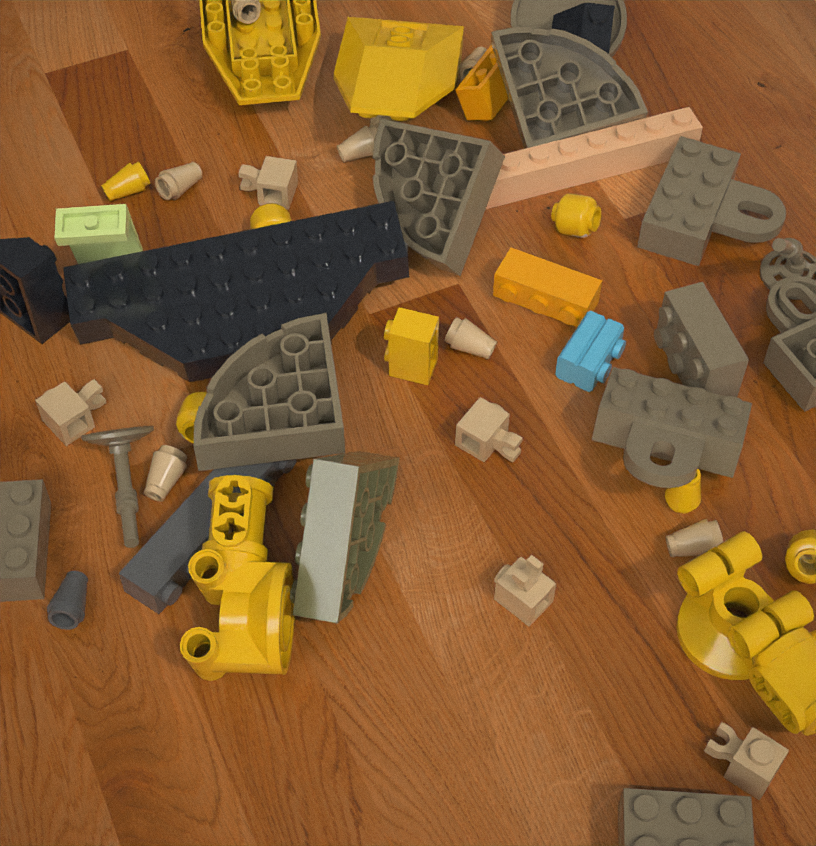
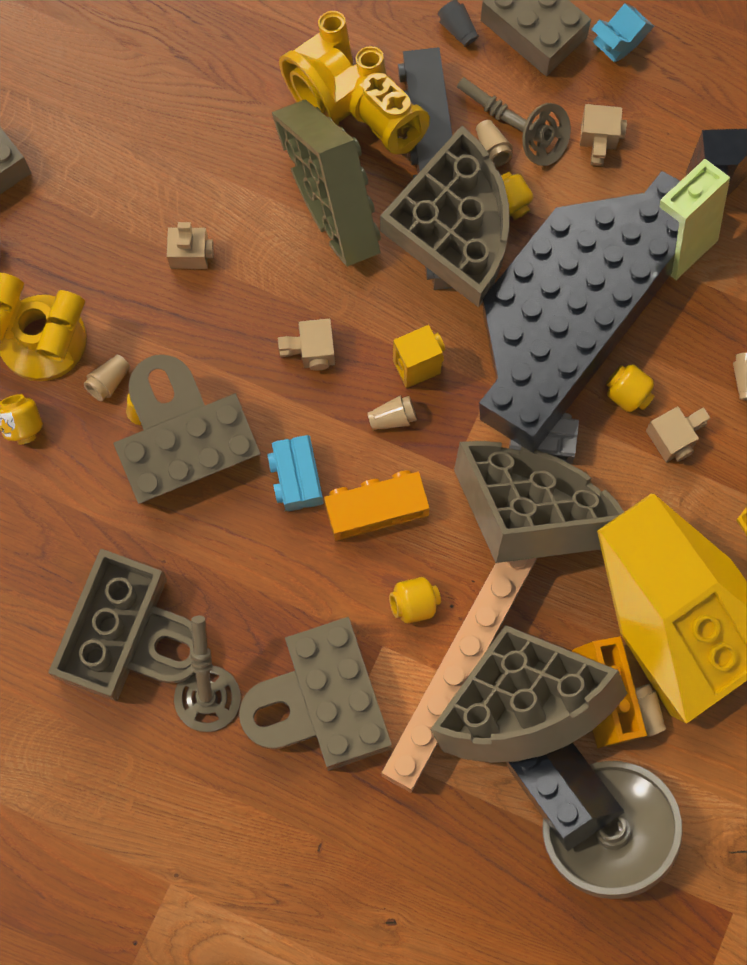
camera: 140 degrees right, 20 degrees up
dark tan brick [654,282,749,397] -> none

